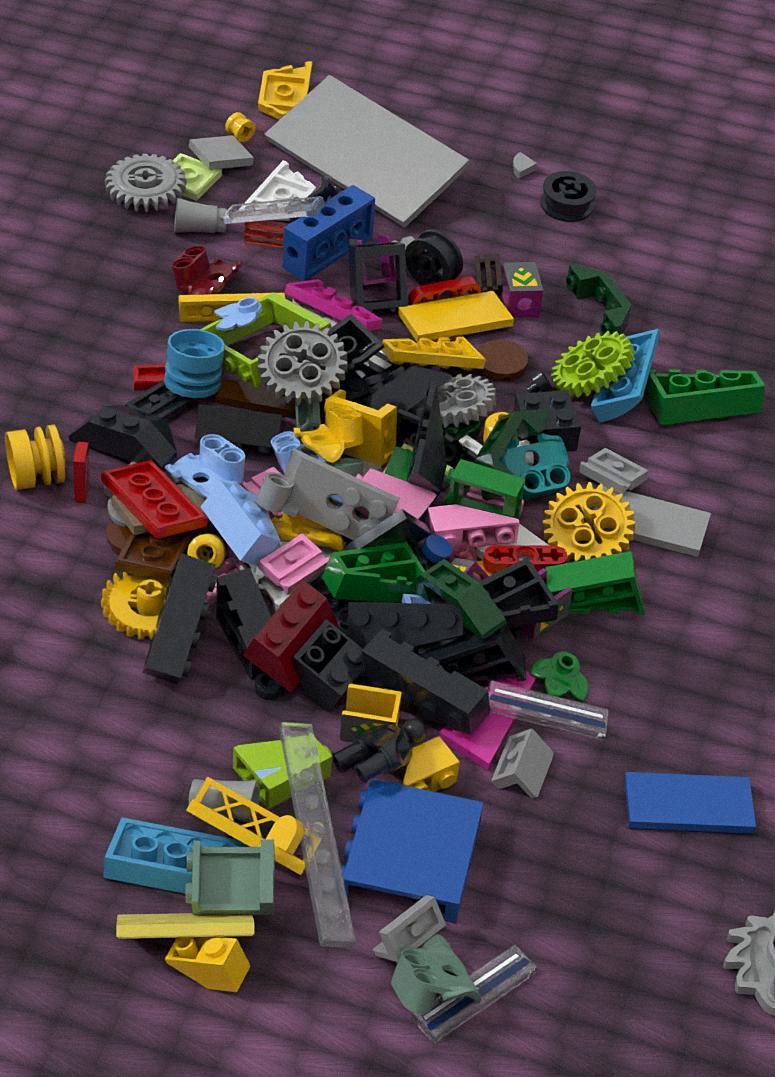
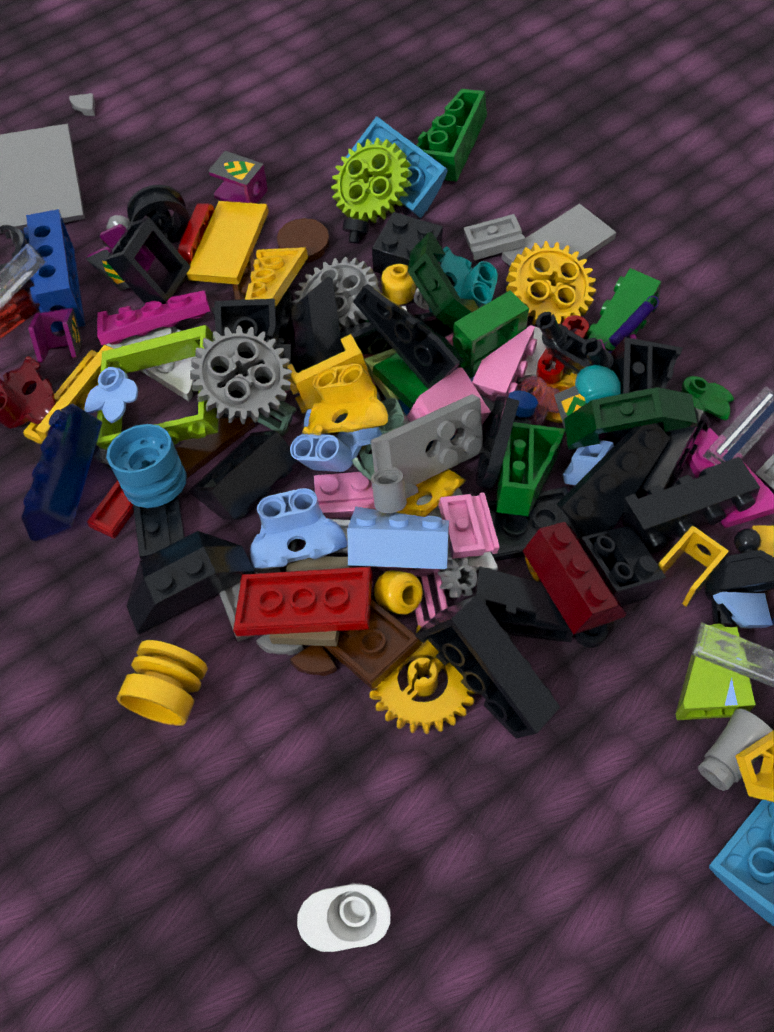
camera: 50 degrees left, 15 degrees up
red tile [73,442,90,503] -> none
dark brown tile [474,253,503,293] -> none
black wheel [540,171,597,222] -> none
dark green slope [566,264,632,336] -> none
none -> clear blue slope [21,403,102,541]
none -> magenta piece [28,308,83,363]
none -> black connector [536,312,615,374]
none -> teal hair [575,365,621,403]
none -> dark purple piece [604,296,659,353]
none -> light blue tile [713,592,773,628]

